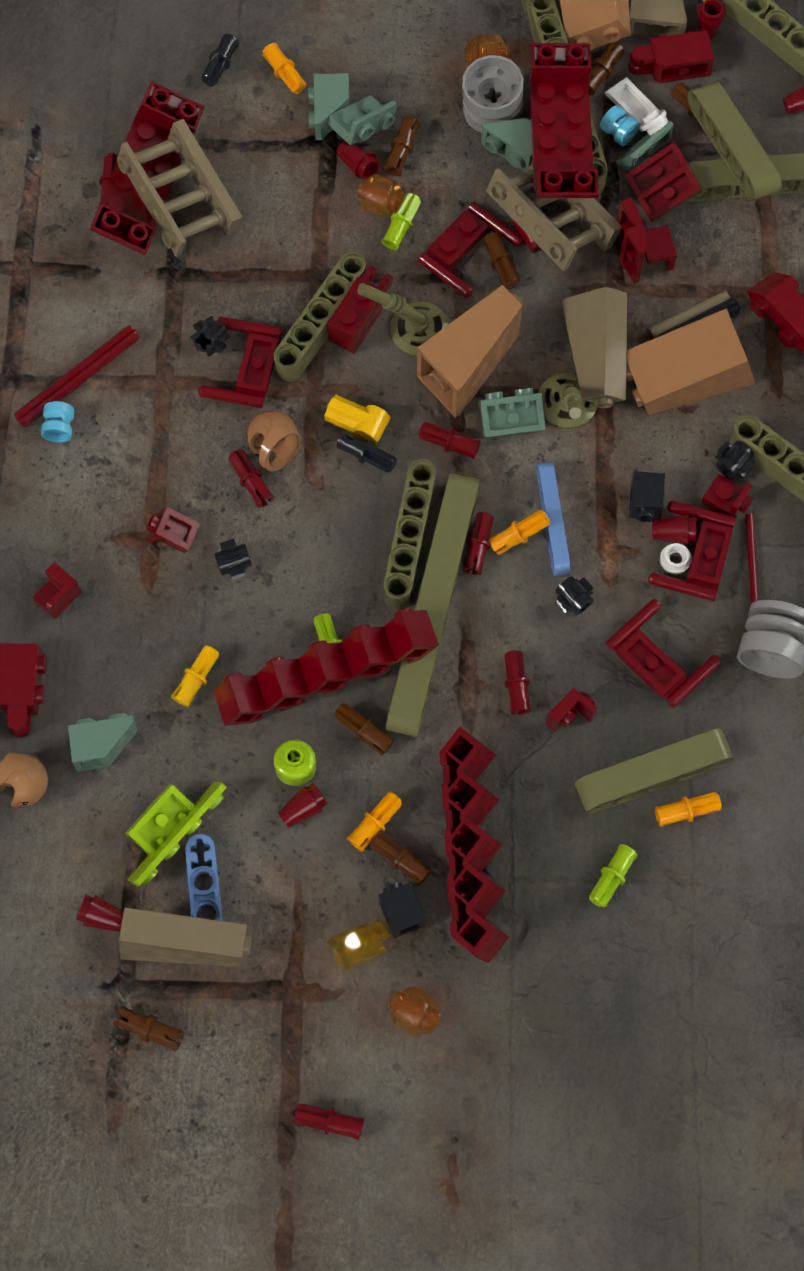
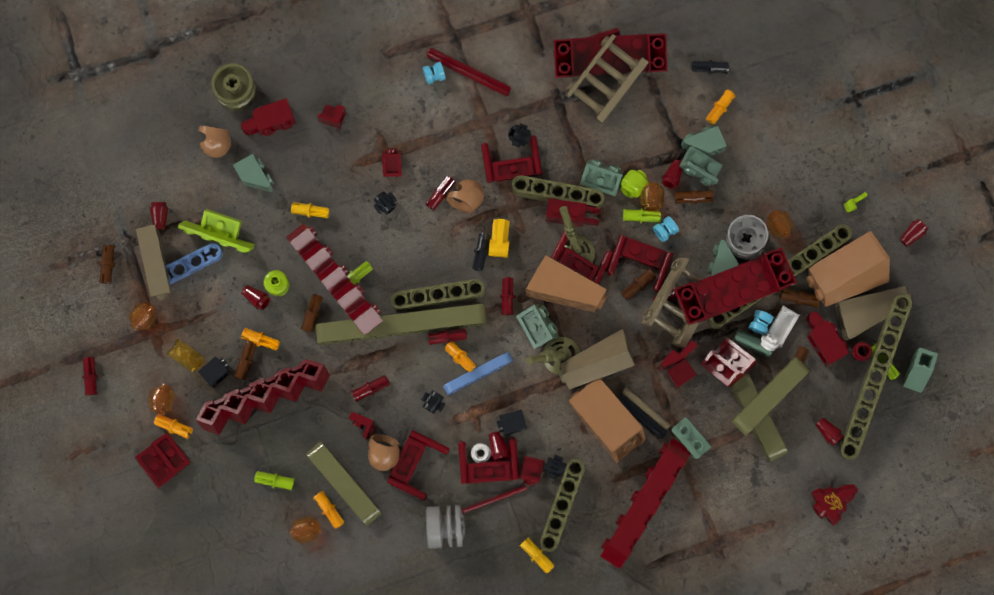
camera: 70 degrees right, 10 degrees up
none -> clear orange head [128,301,157,331]
none -> dark red slope [135,433,190,489]
none -> light orange axle [154,414,193,439]
none -> clear orange head [290,516,321,544]
none -> medium nougat helmet [368,434,399,471]
none -> dark red plate [551,230,613,285]
none -> sand green bracket [580,159,624,196]
none -> lime head [620,170,648,198]
none -> medium azure wheel [653,216,679,242]
none -> sand green bracket [672,417,712,459]

